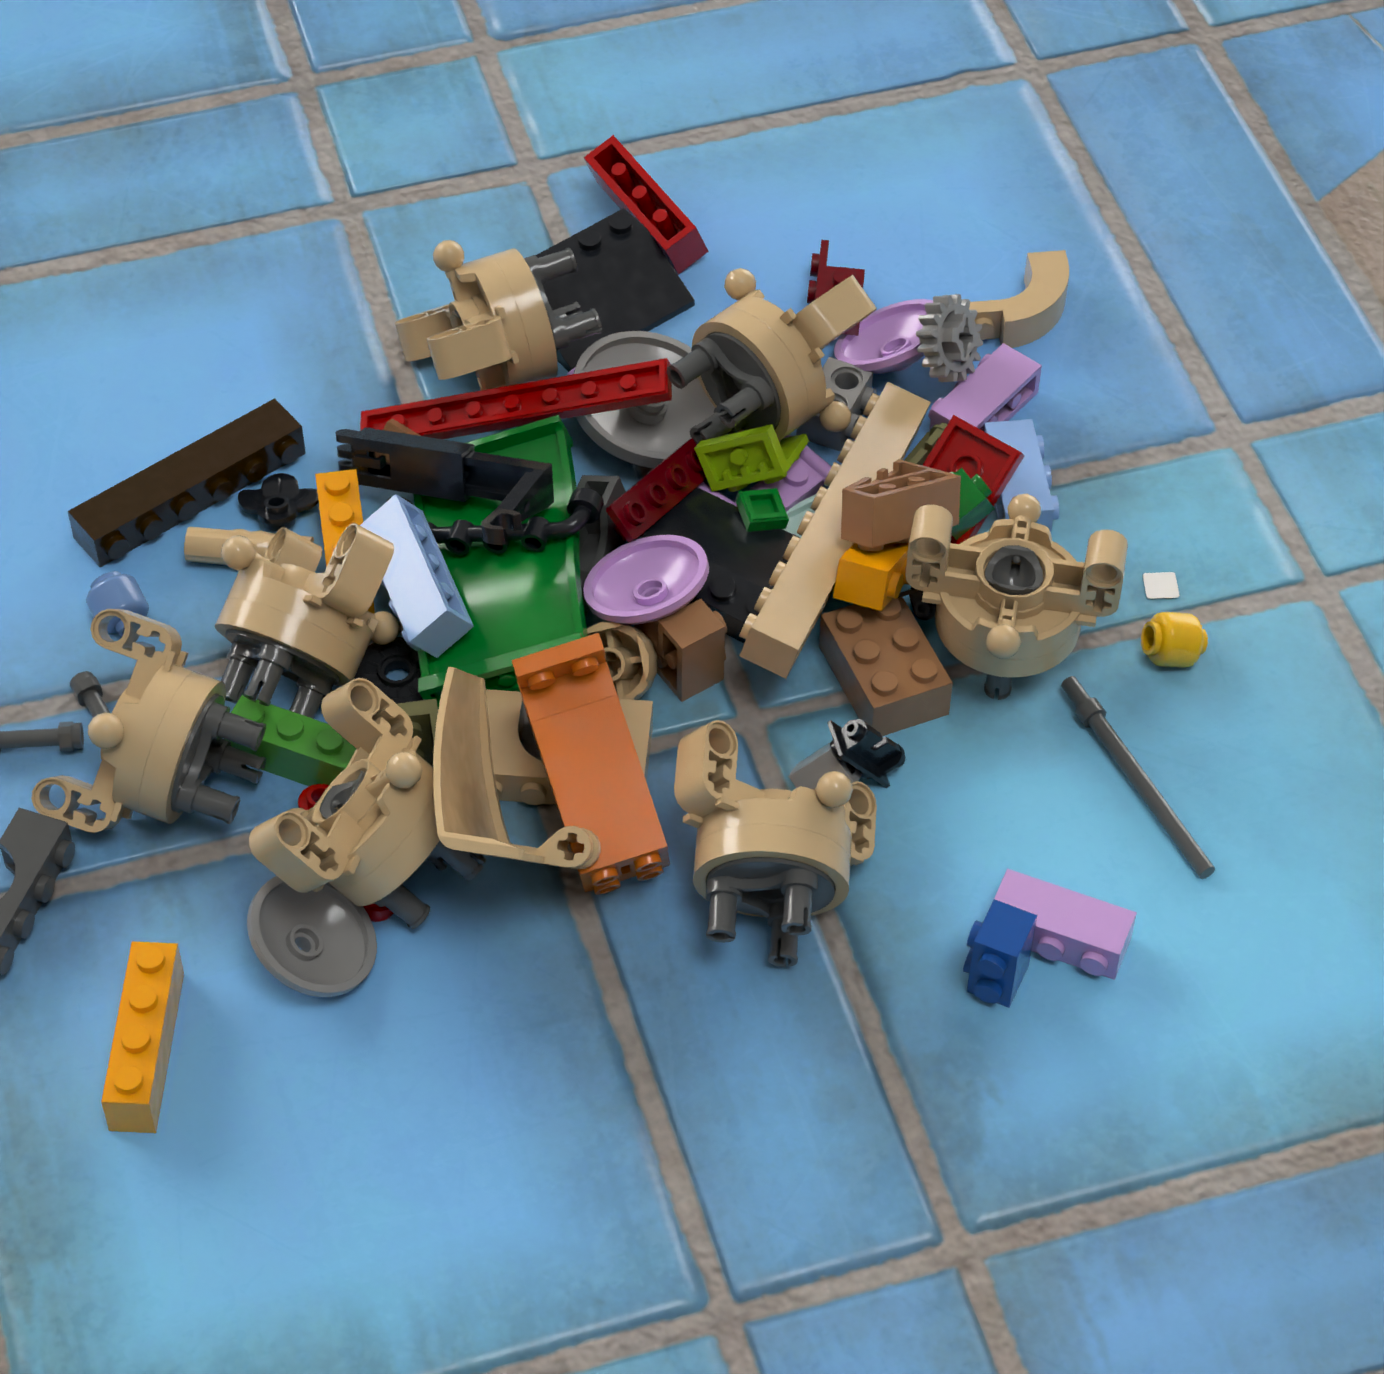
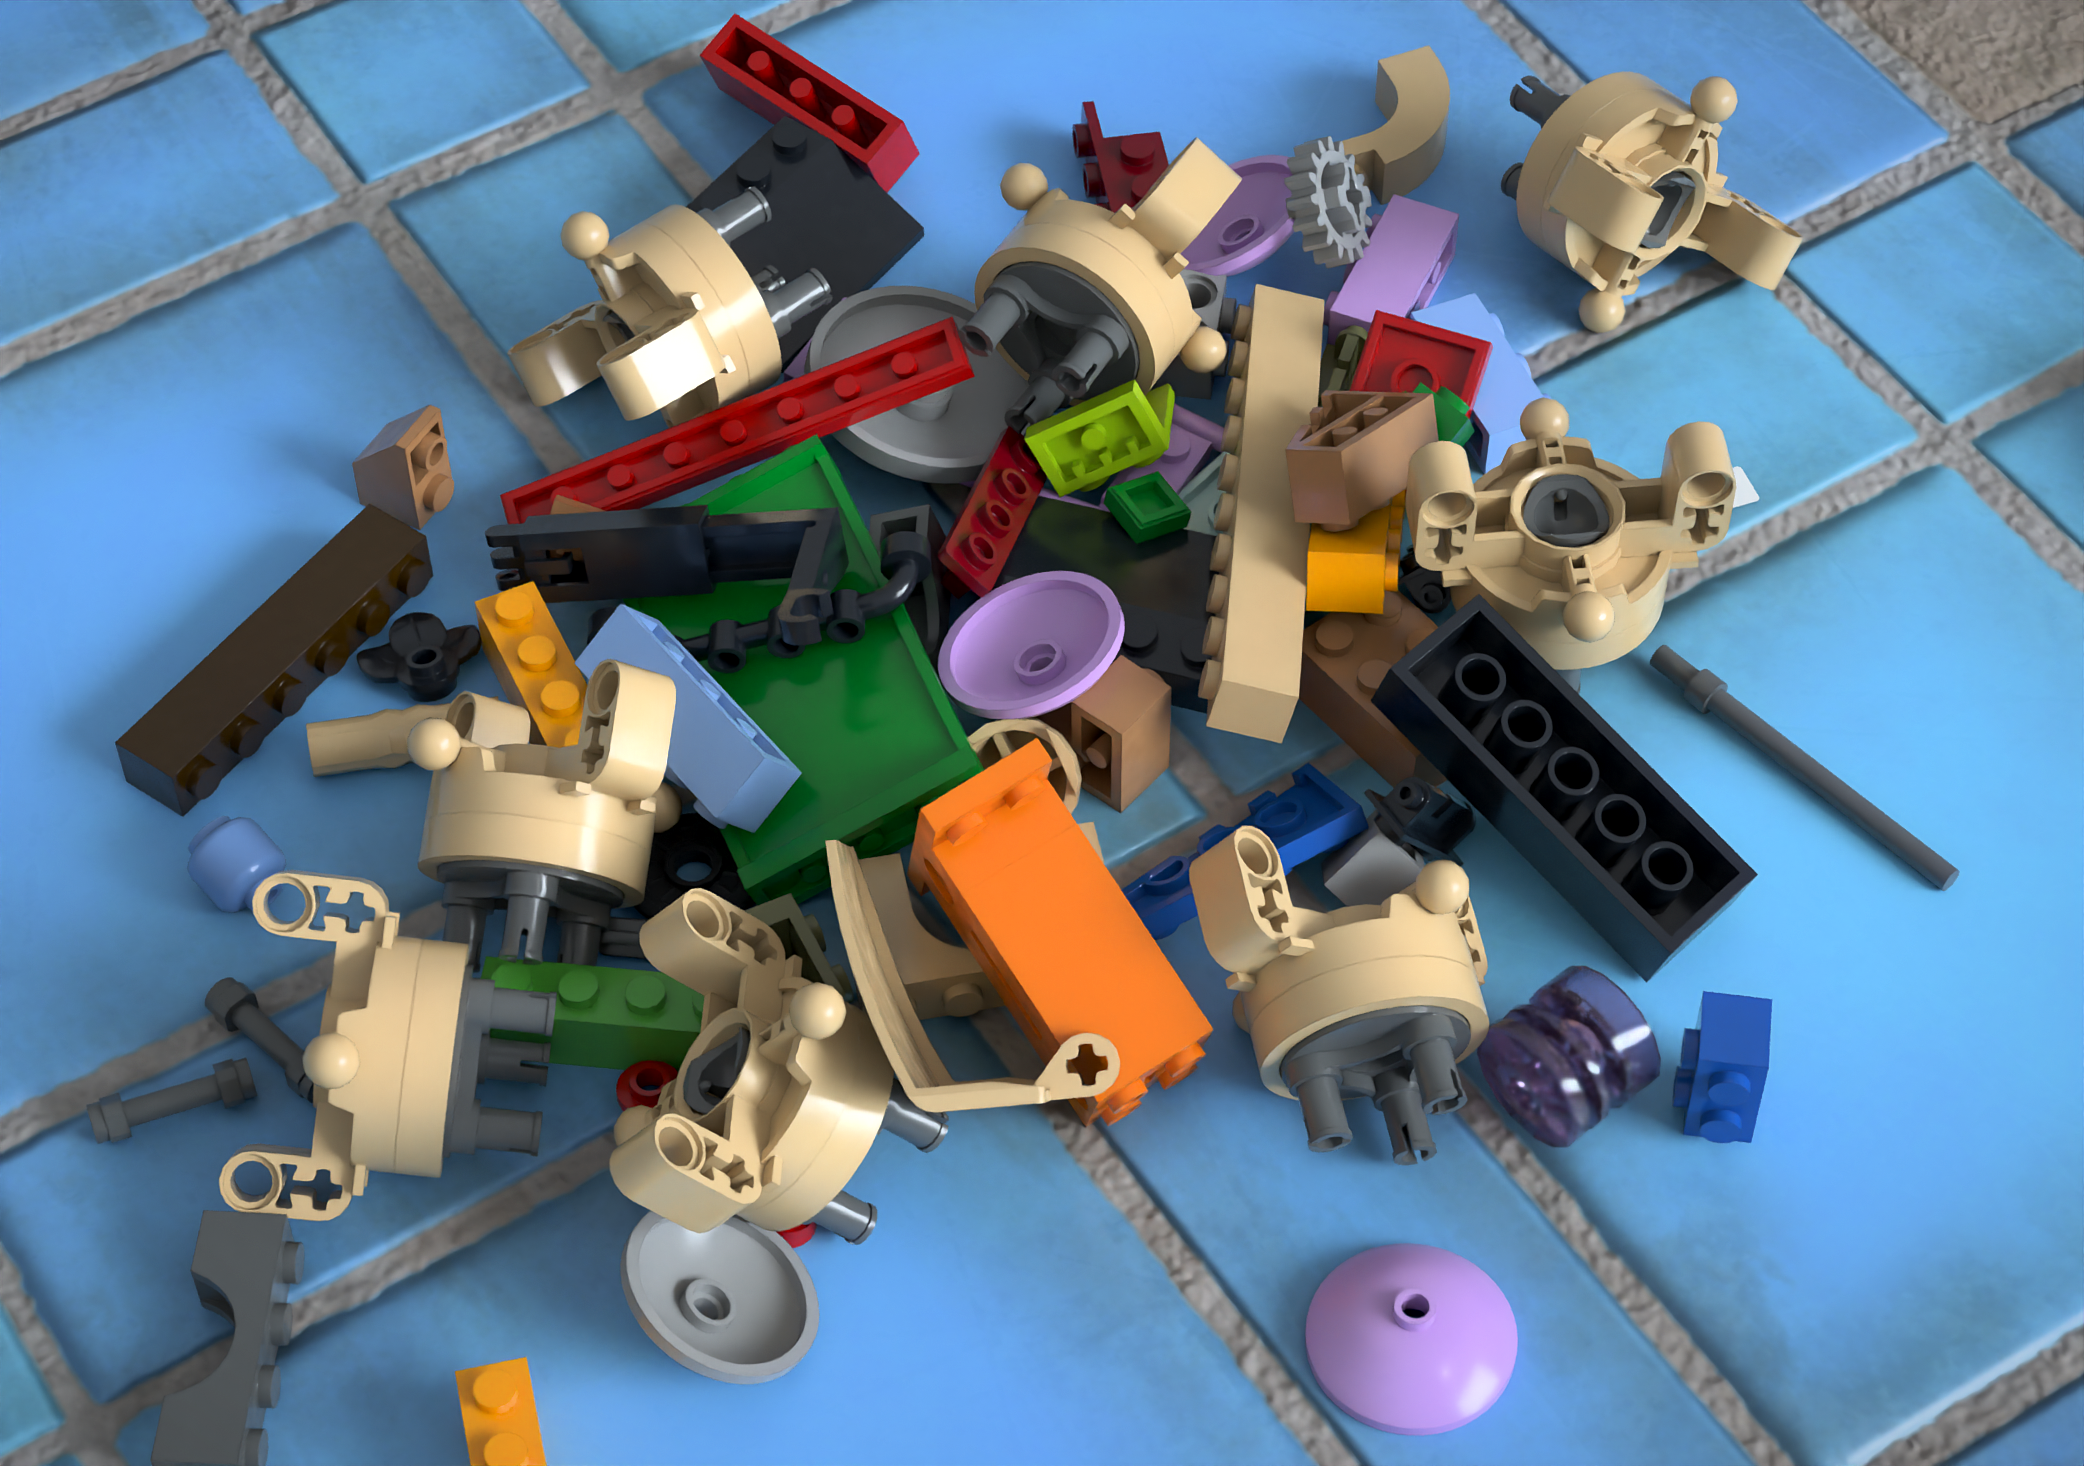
camera: 15 degrees left, 0 degrees up
lavender brick [994,869,1137,980] -> none
yellow head [1141,612,1208,668] -> none
none -> medium nougat slope [352,405,454,530]
none -> blue wing [1121,762,1369,940]
none -> lavender dish [1305,1243,1518,1436]
none -> black brick [1371,594,1758,983]
none -> clear purple wheel [1477,966,1661,1148]
none -> tan piece [1501,72,1804,333]

